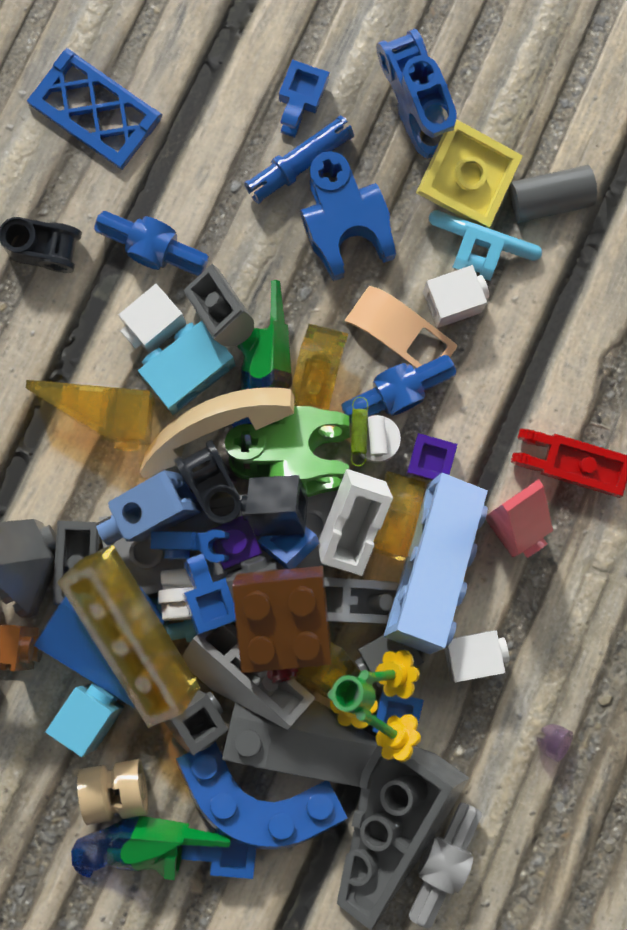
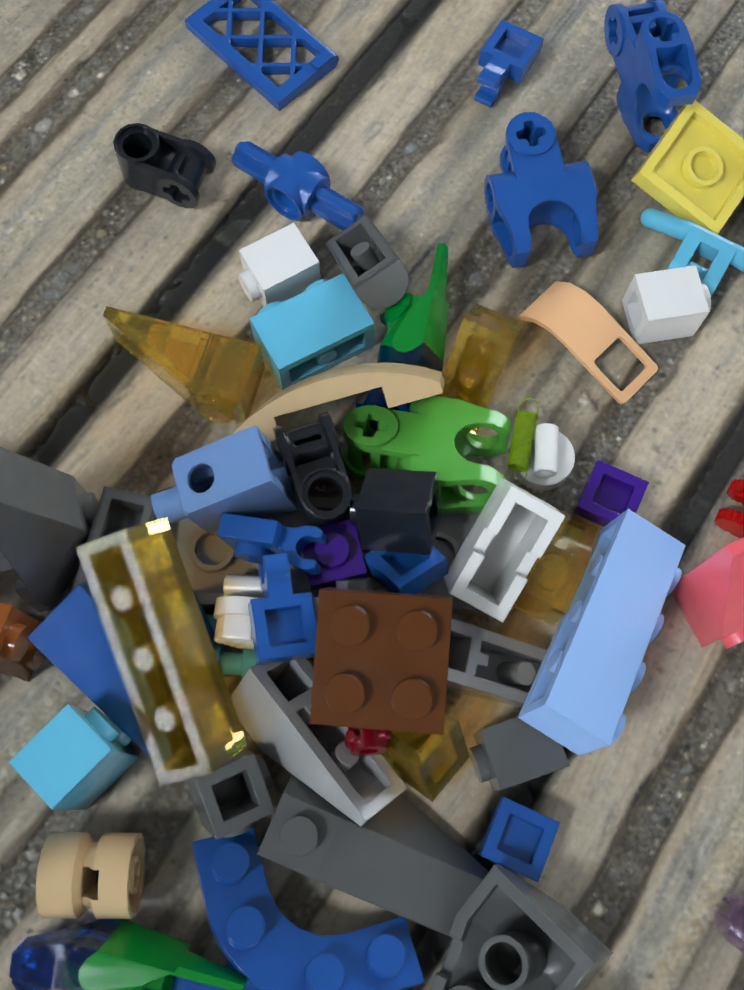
camera: 10 degrees right, 10 degrees down
blue pin [244,115,354,204] -> none
yellow plant [328,650,421,762] -> none
blue axle [341,355,456,424] -> none
white brick [444,630,509,682] -> none

